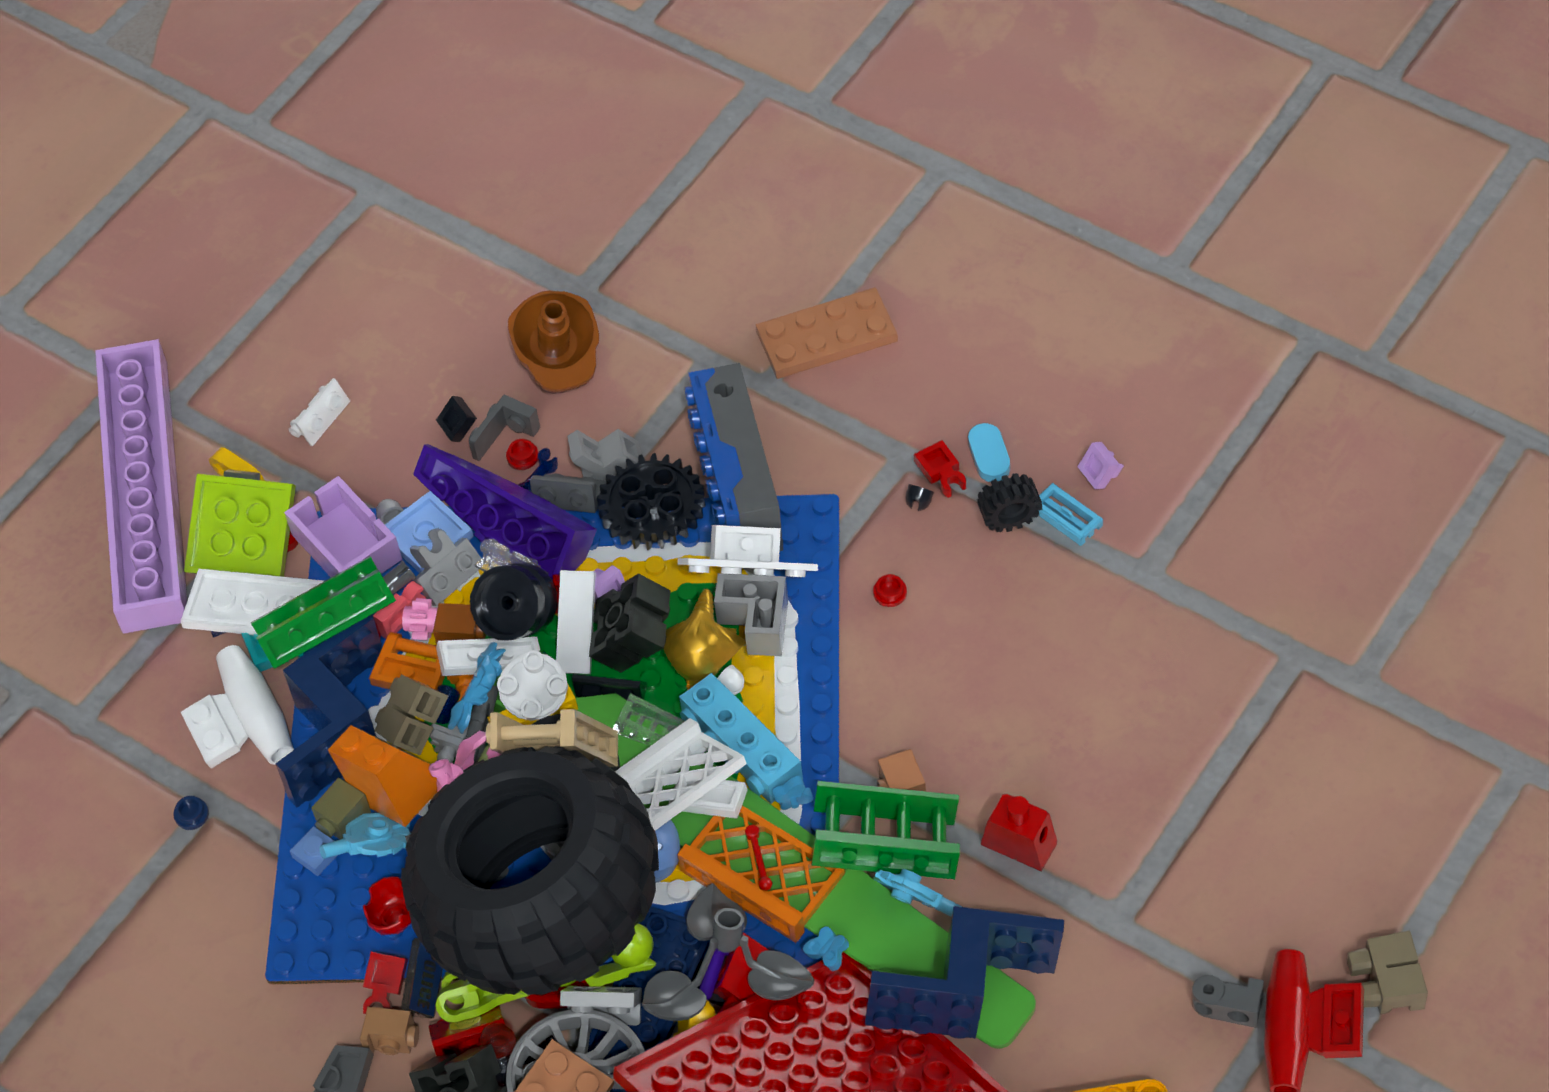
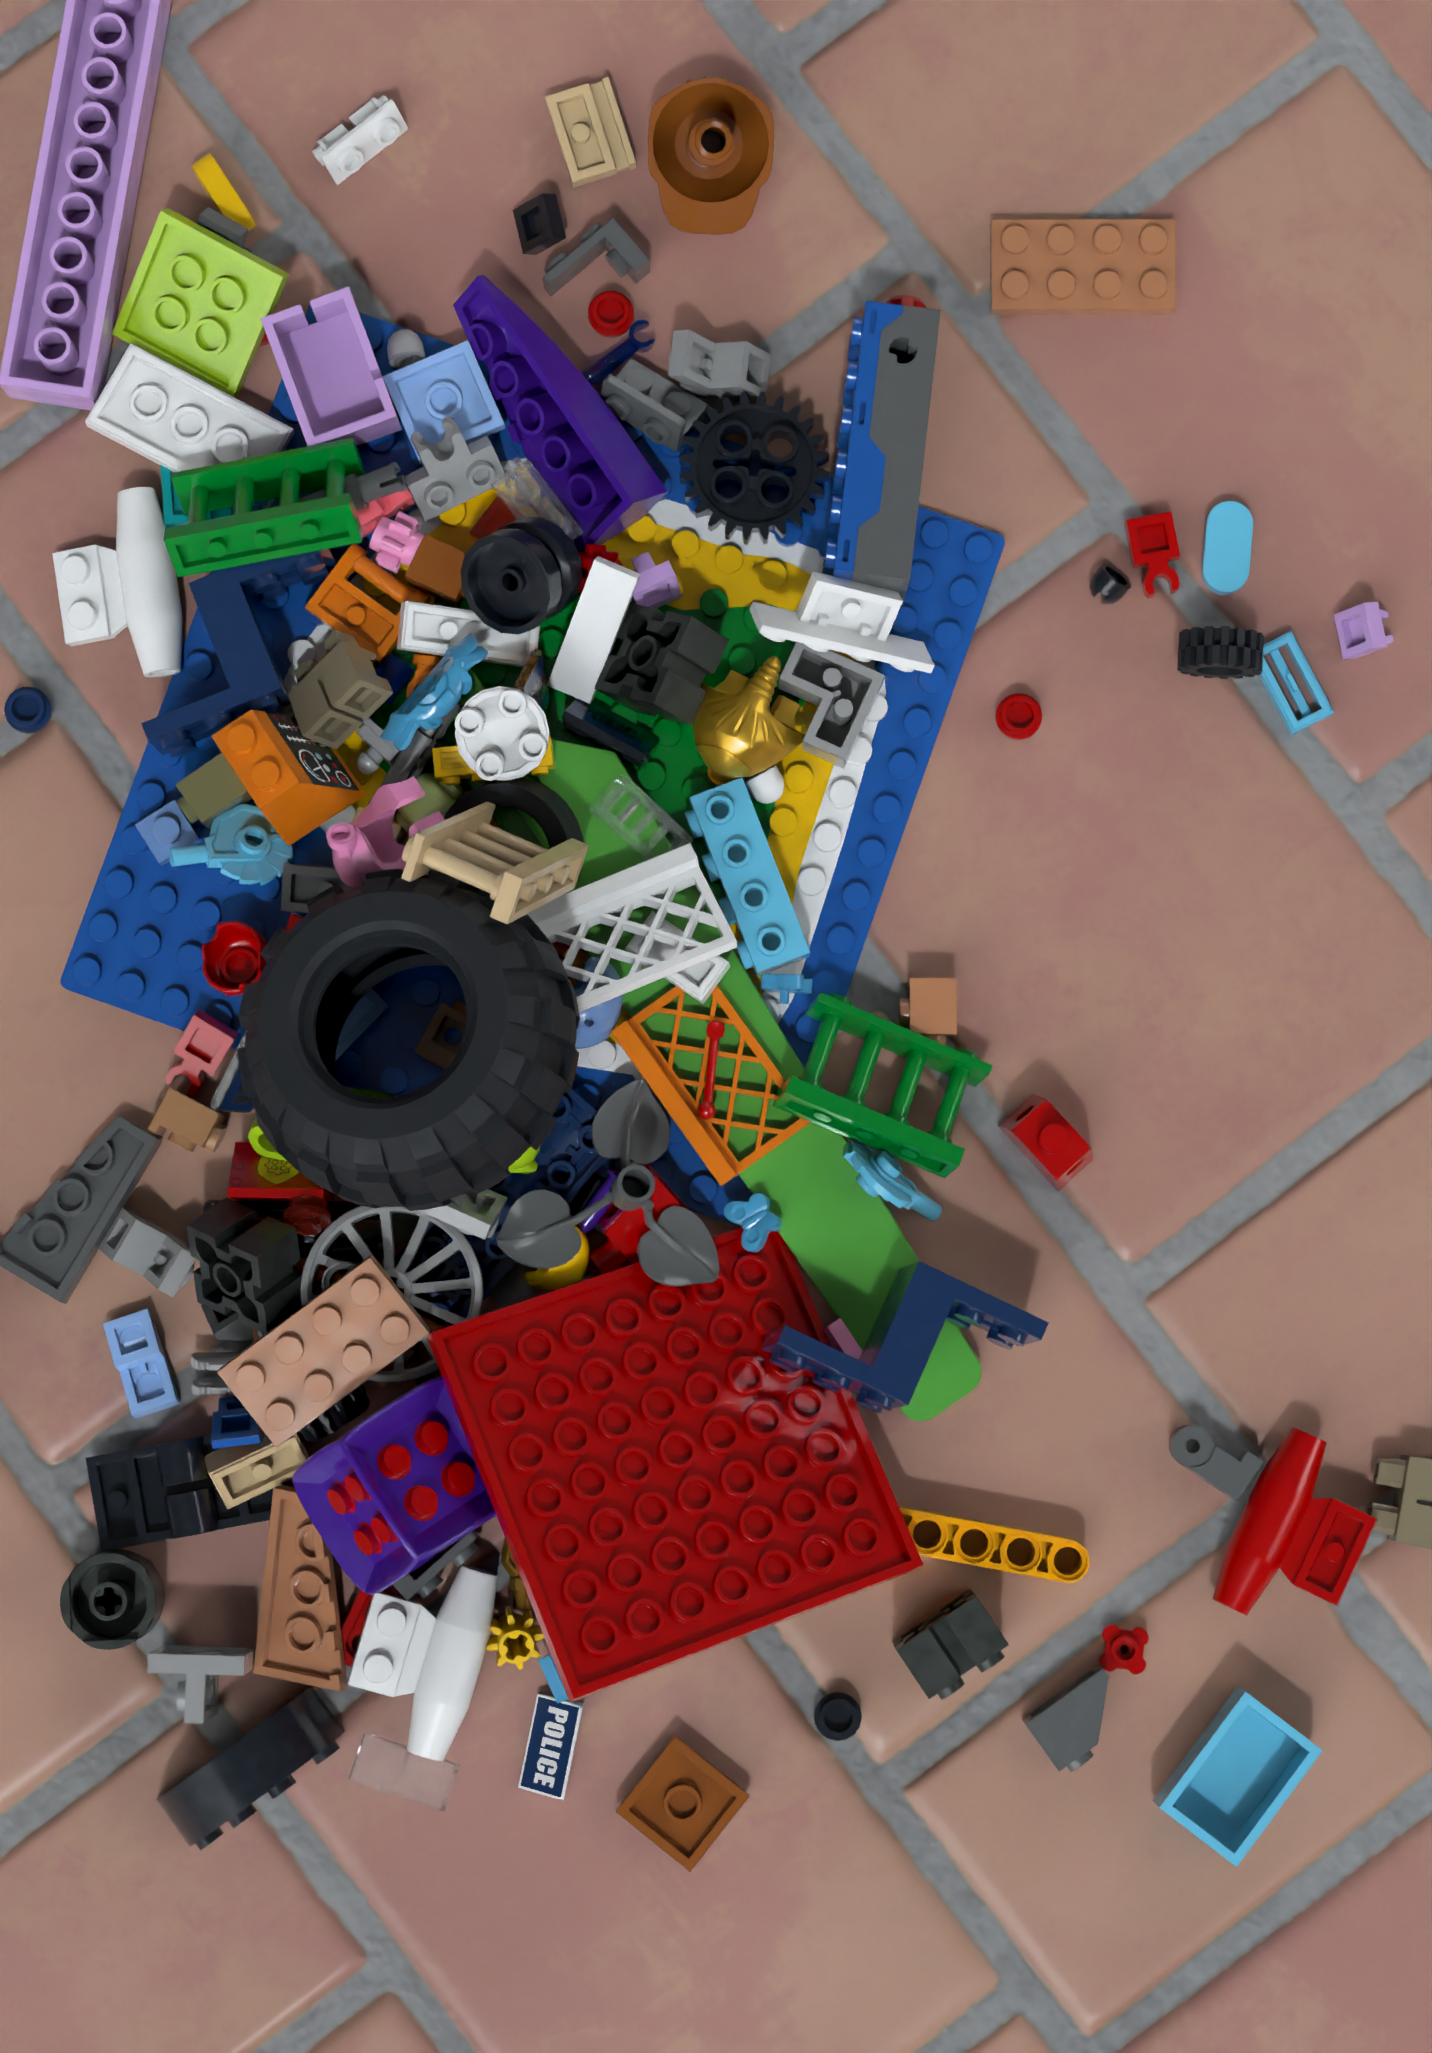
camera: 15 degrees right, 30 degrees up
none -> tan plate [545,77,637,188]

